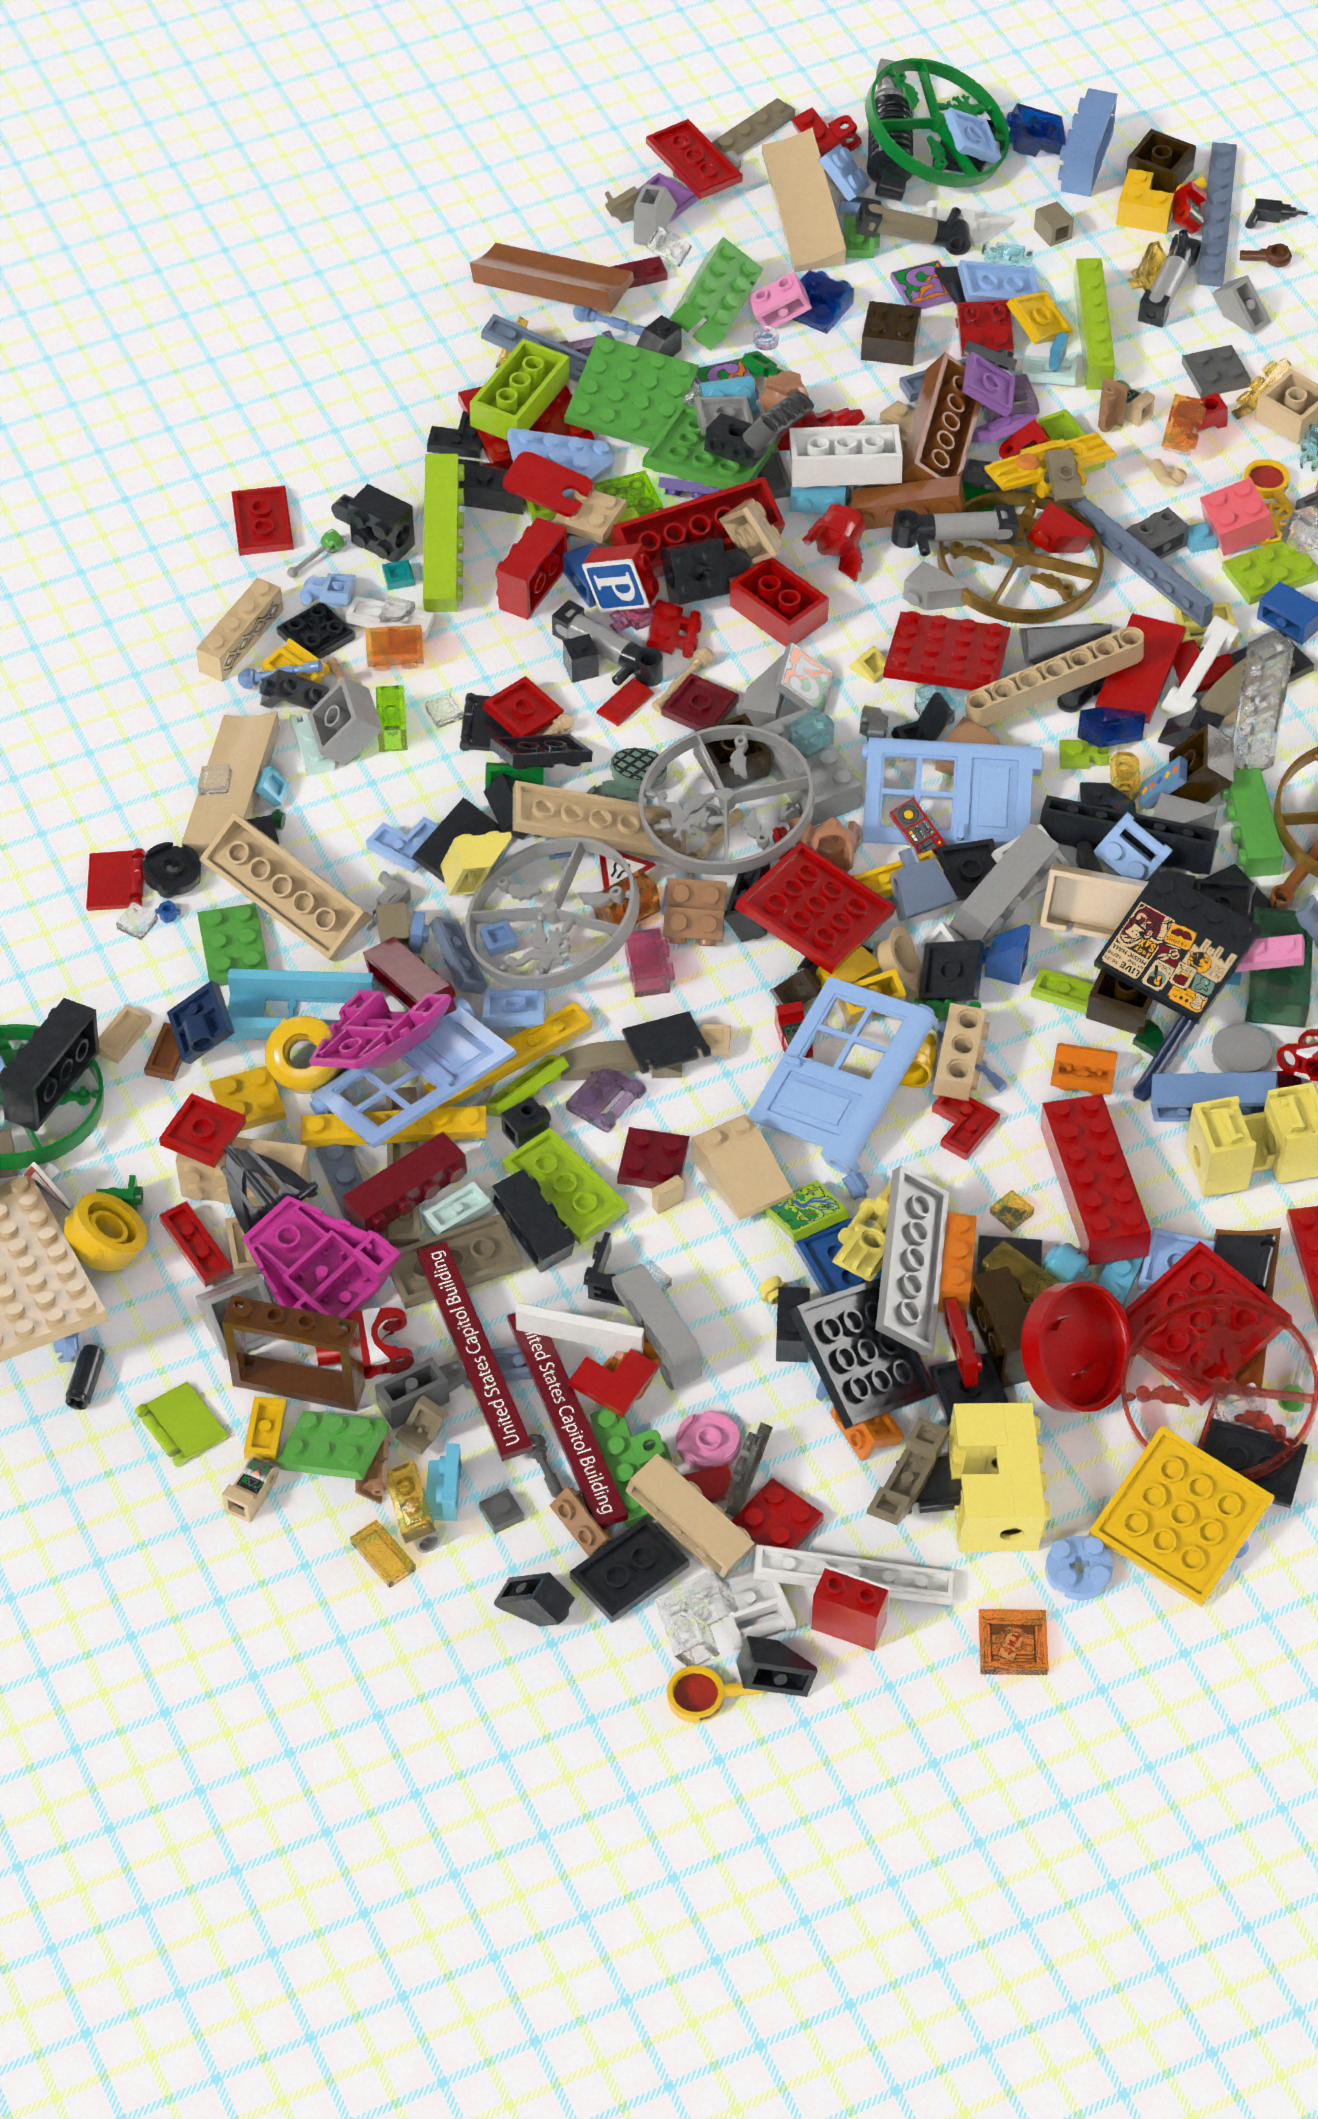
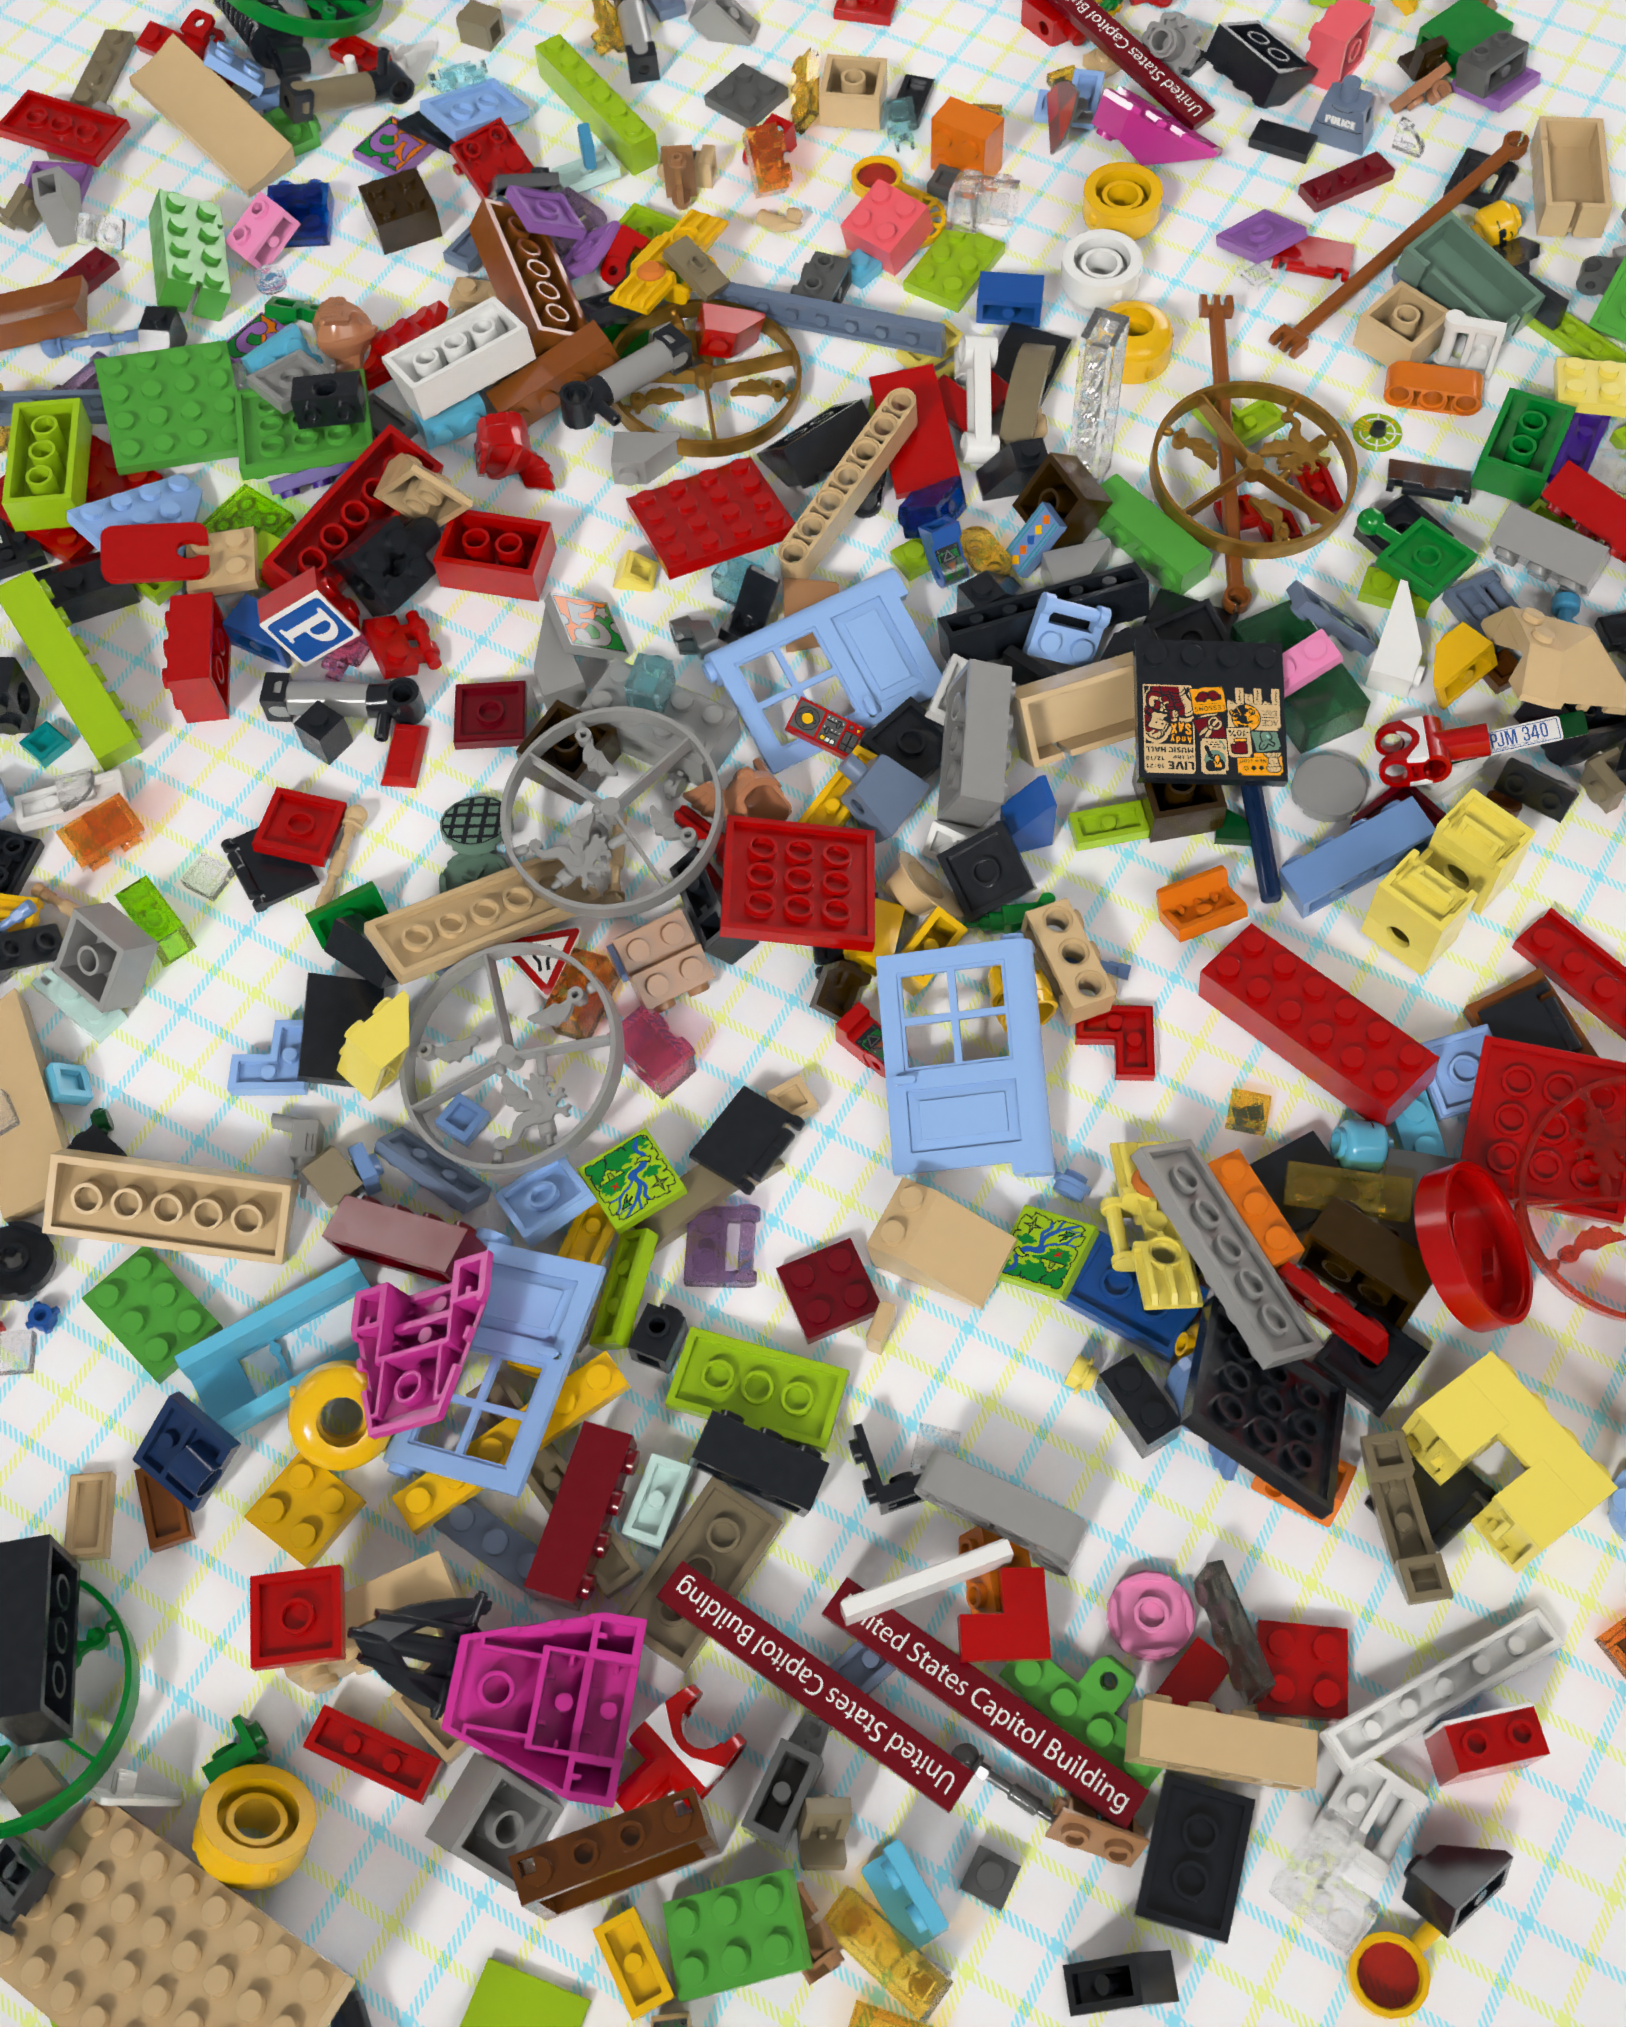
camera: 30 degrees left, 10 degrees up
black plate [490,734,593,770] -> none
tan piece [651,647,714,712] -> none
dark grey beam [743,391,814,452] -> none
yellow plate [1006,291,1074,345] -> none
none -> red plate [328,35,392,72]
none -> tile [577,1128,687,1235]
none -> blue leg [918,516,969,588]

